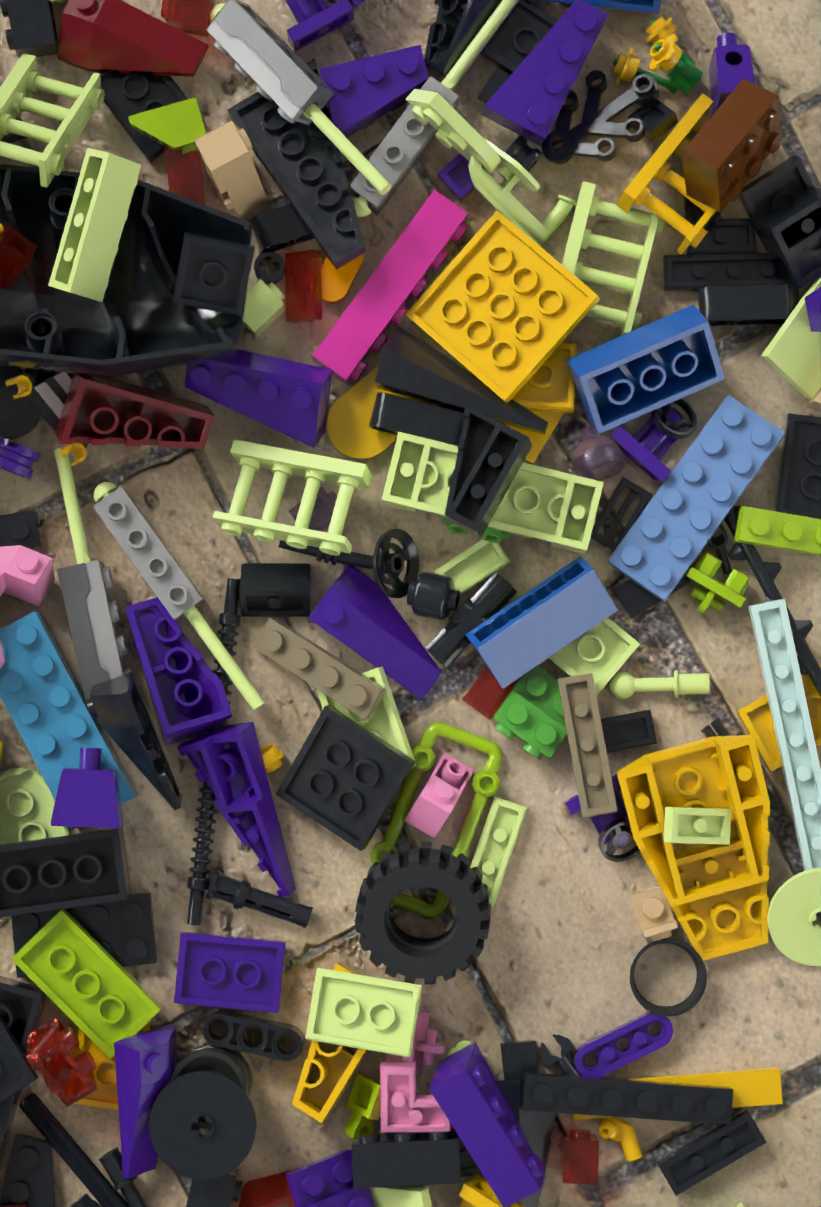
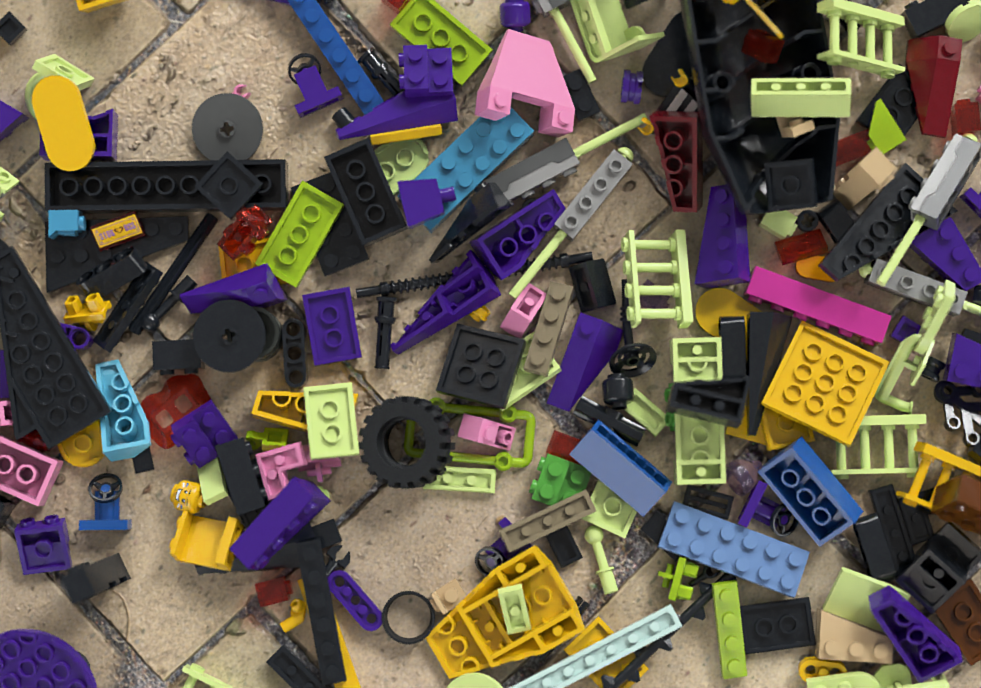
camera: 80 degrees right, 0 degrees up
none -> bright pink slope [500,283,546,338]
none -> tan bracket [776,117,815,137]

